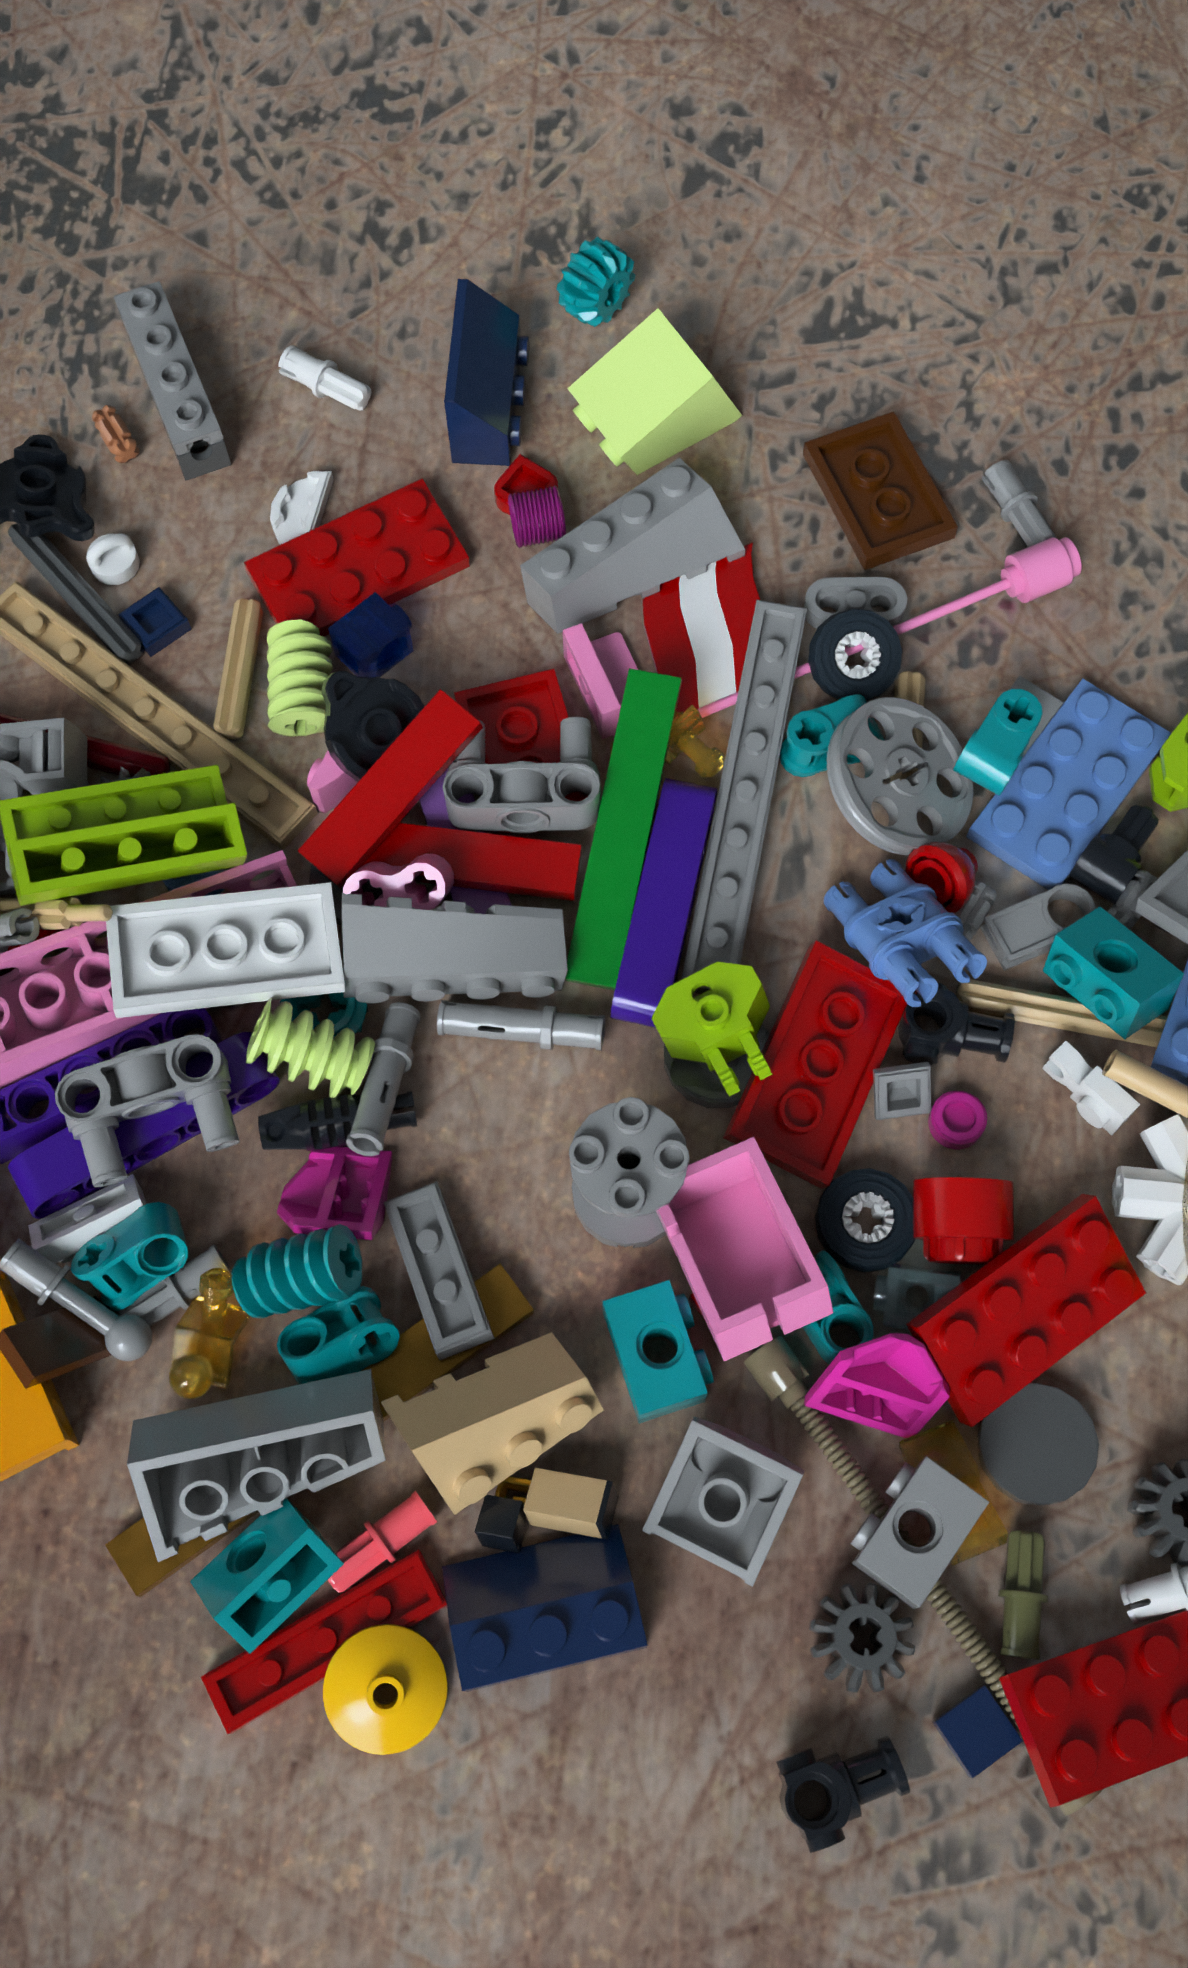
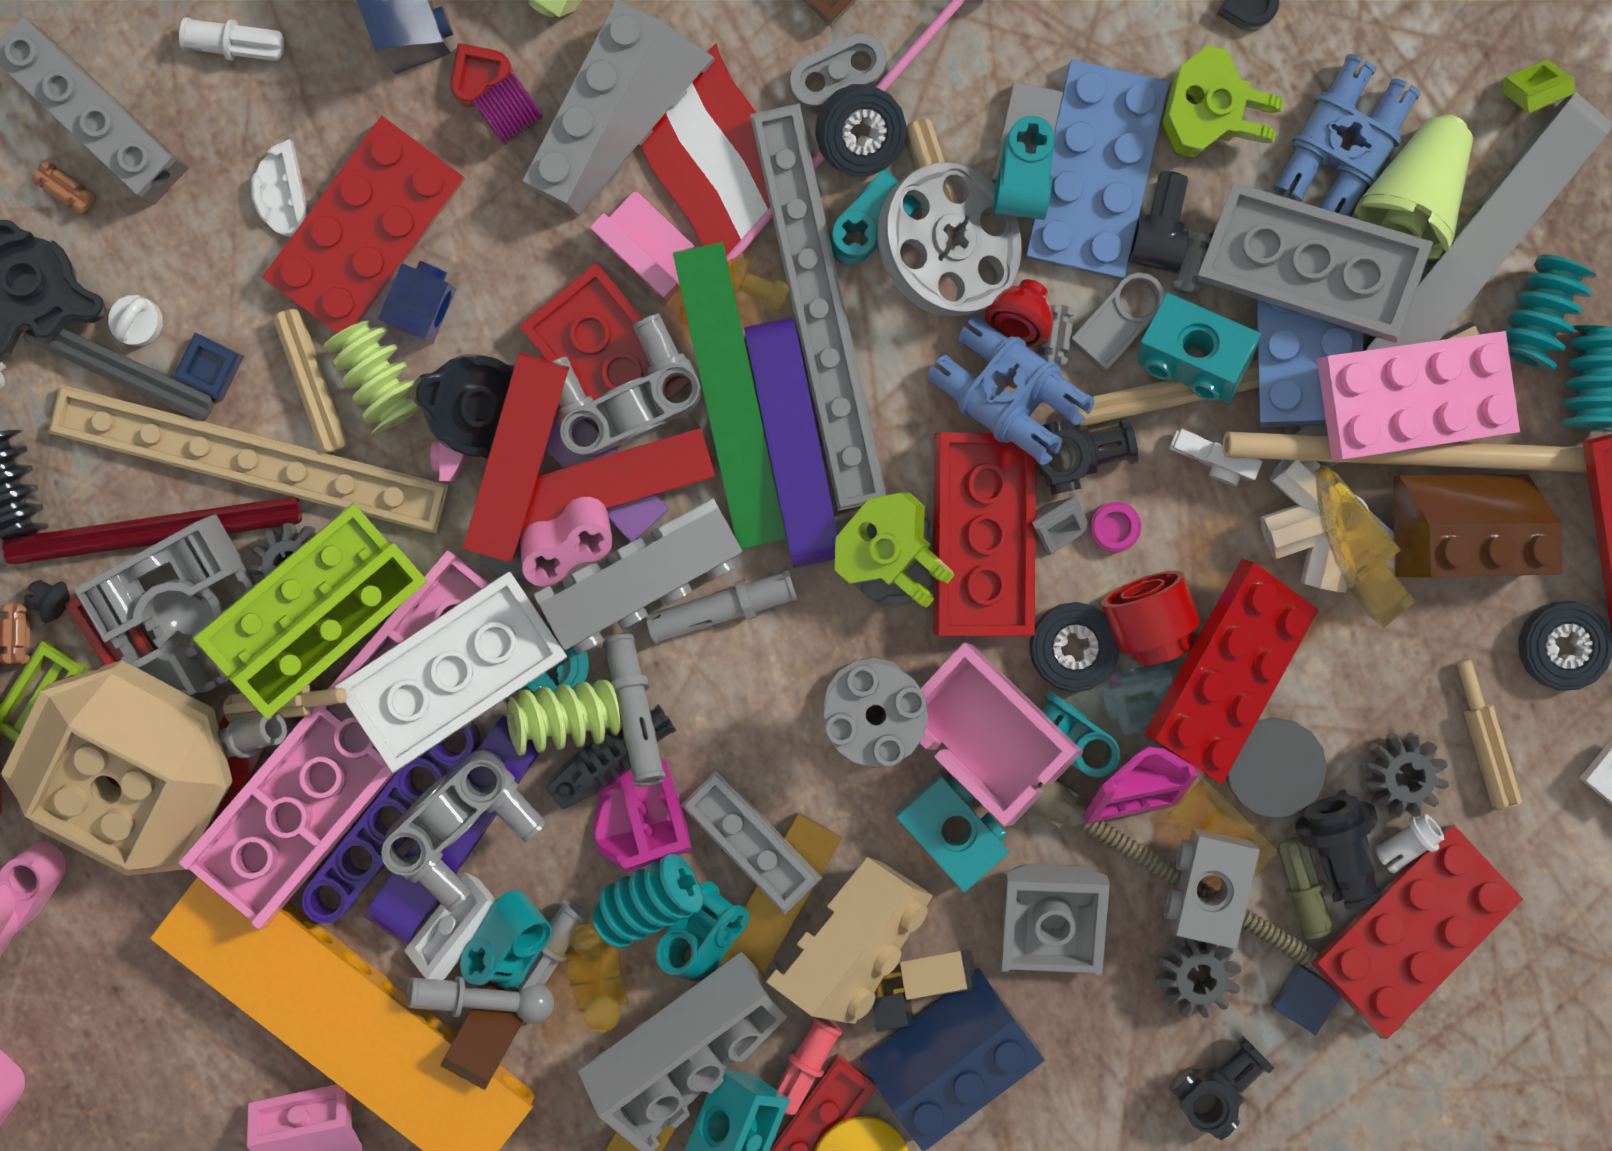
camera: 25 degrees left, 20 degrees up
none -> black piece [1295,790,1382,909]

